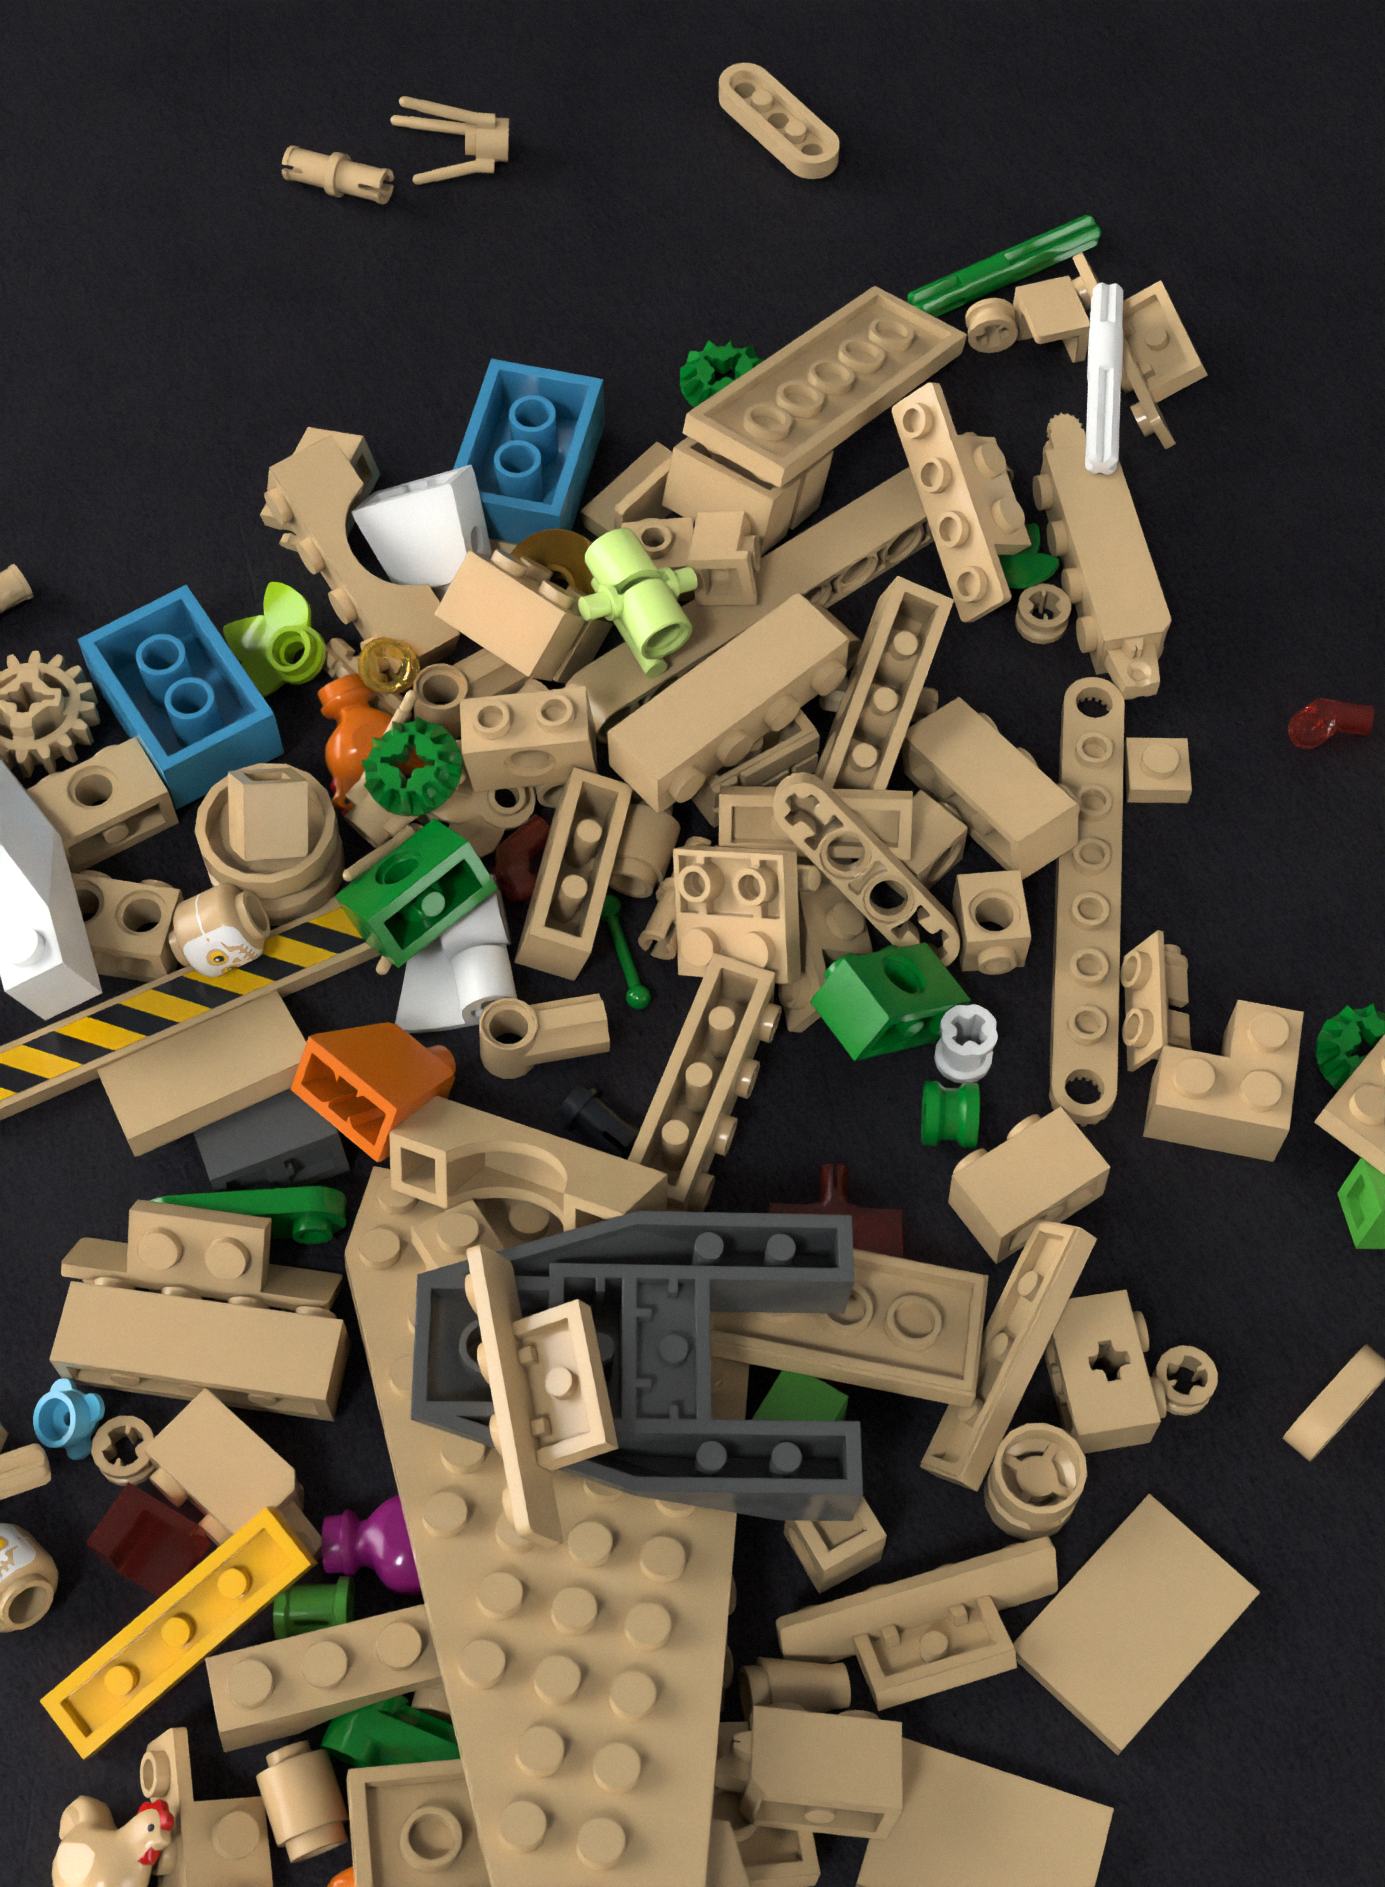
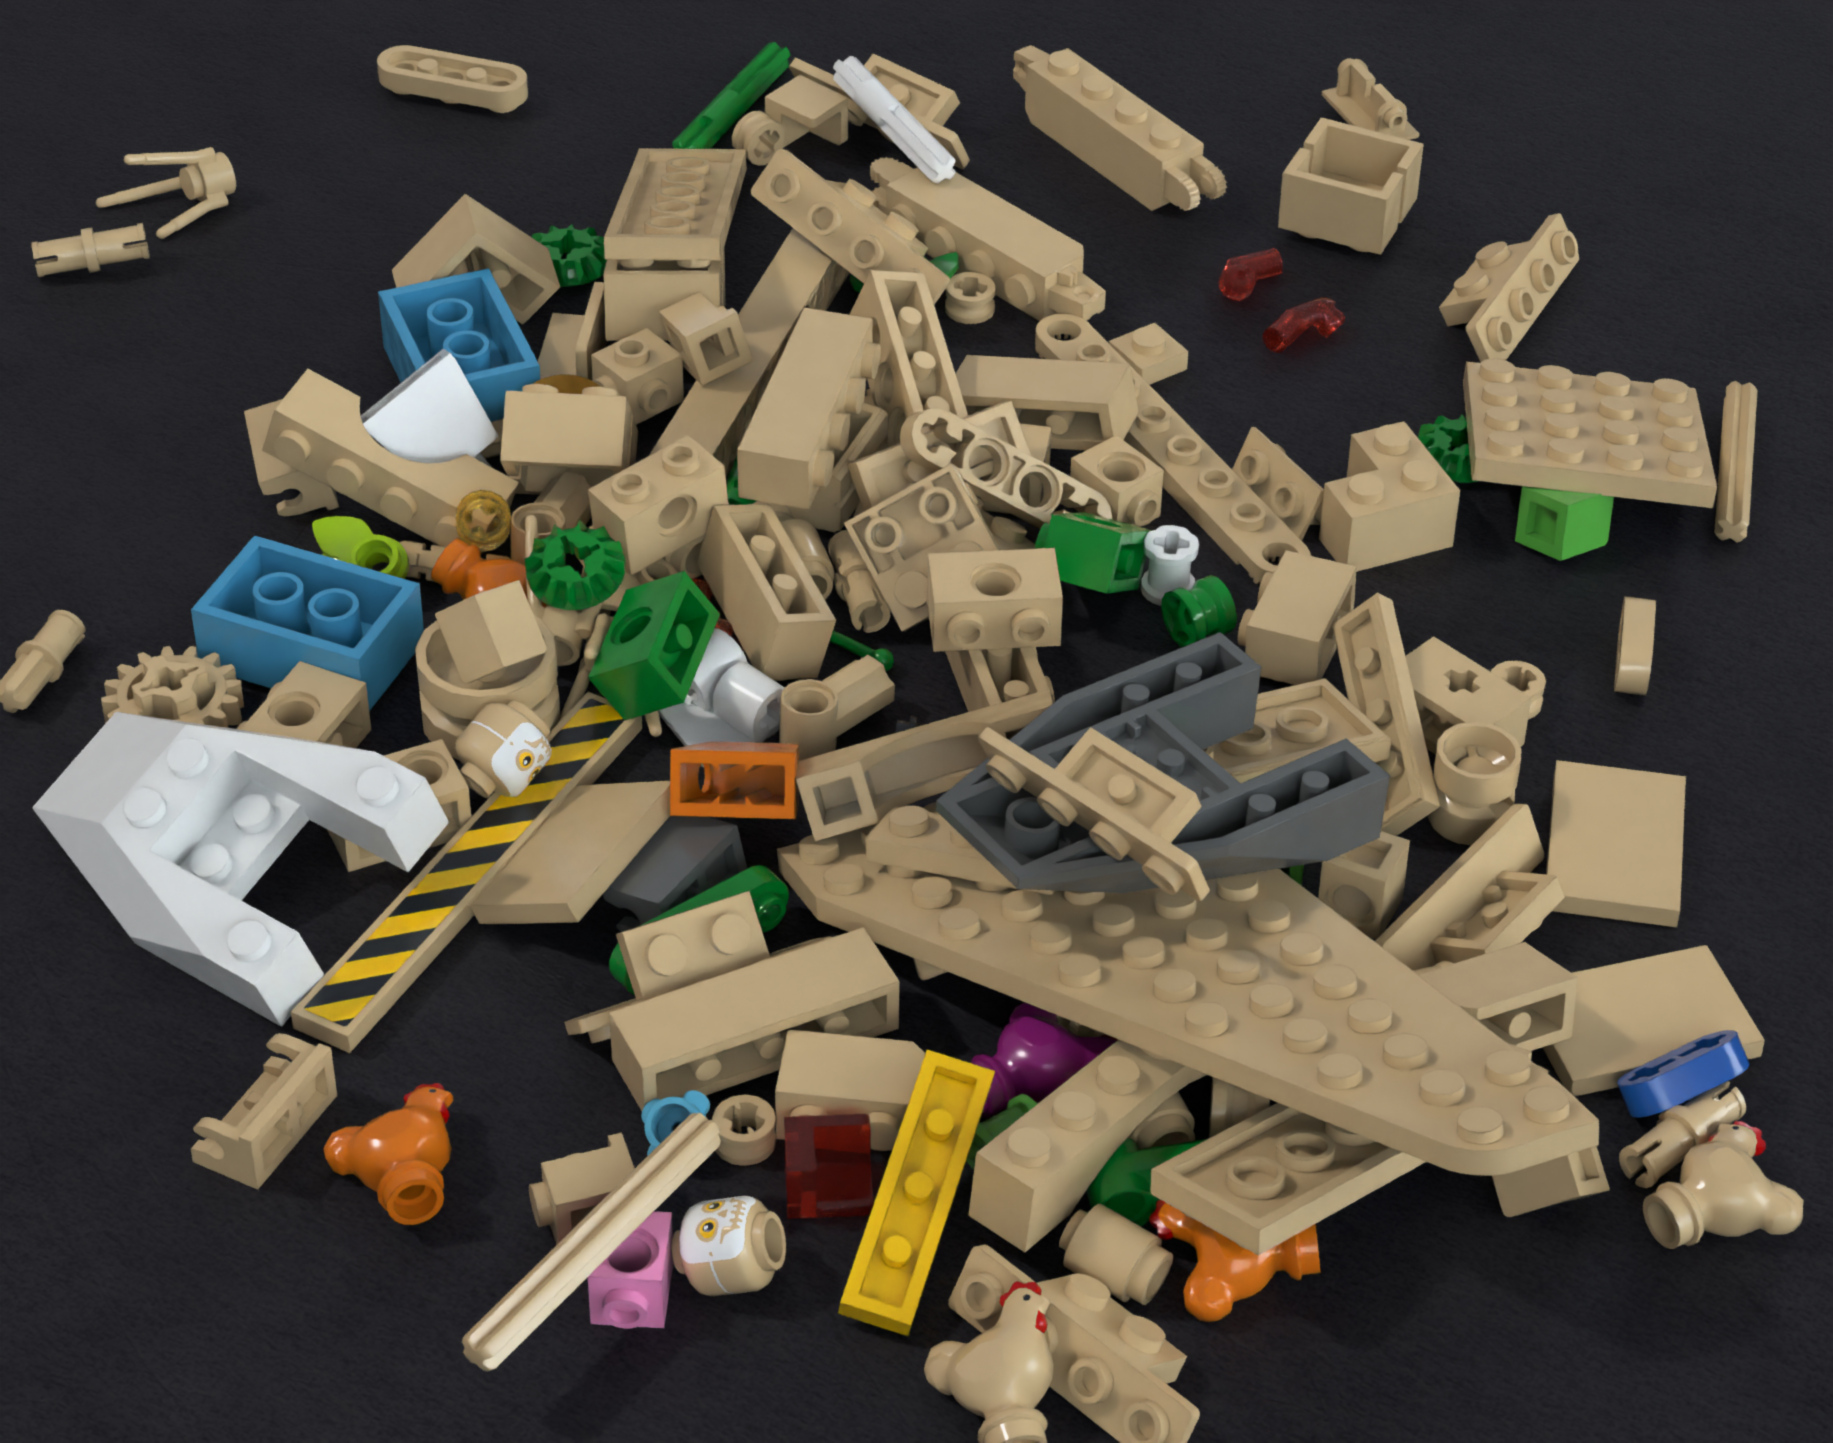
camera: 35 degrees left, 20 degrees down
yellowish green pin [578,528,698,678] -> none
none -> tan brick [392,194,560,325]
none -> tan brick [927,548,1063,652]
none -> tan hinge [1013,45,1227,211]
none -> clear red arm [1263,297,1345,353]

